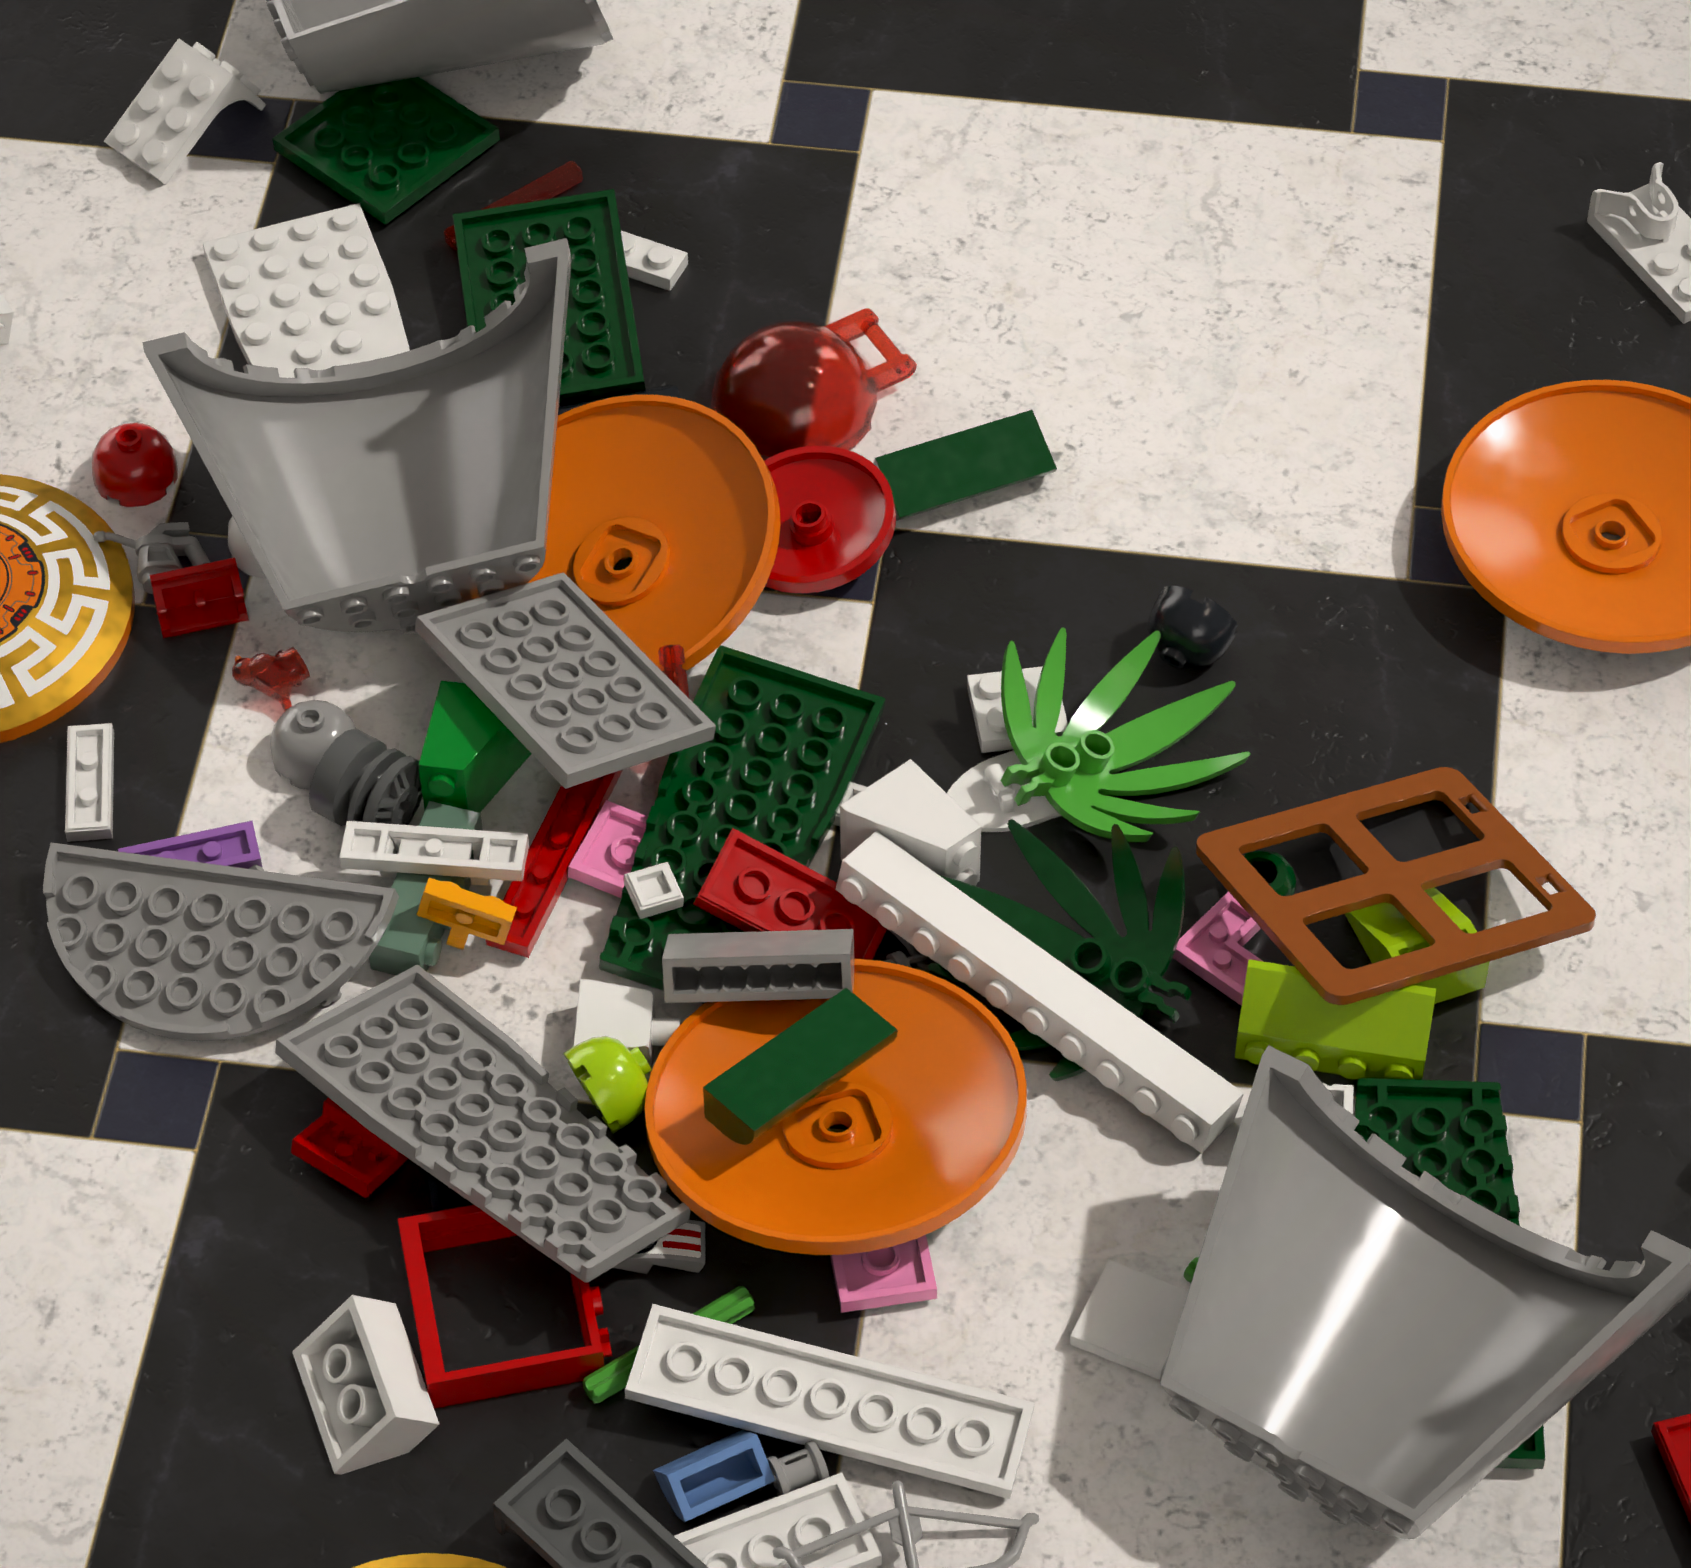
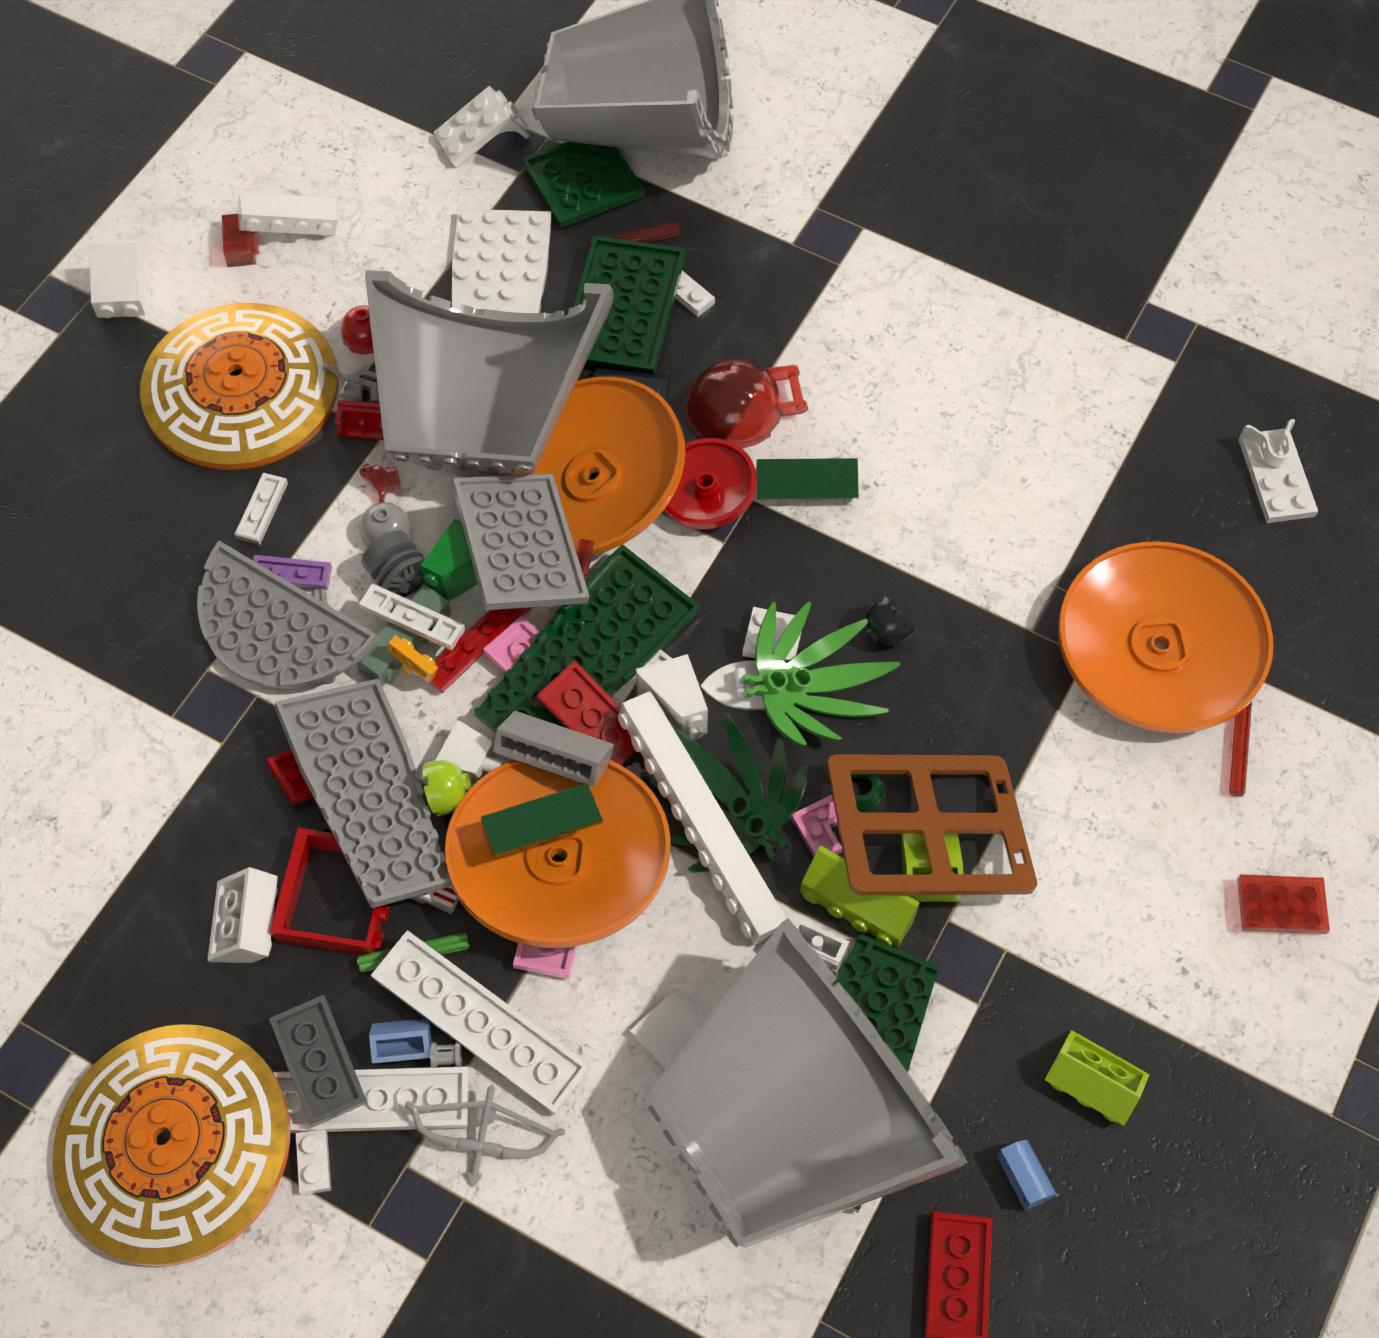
camera: 20 degrees right, 10 degrees up
white tile [624,862,684,919] -> none

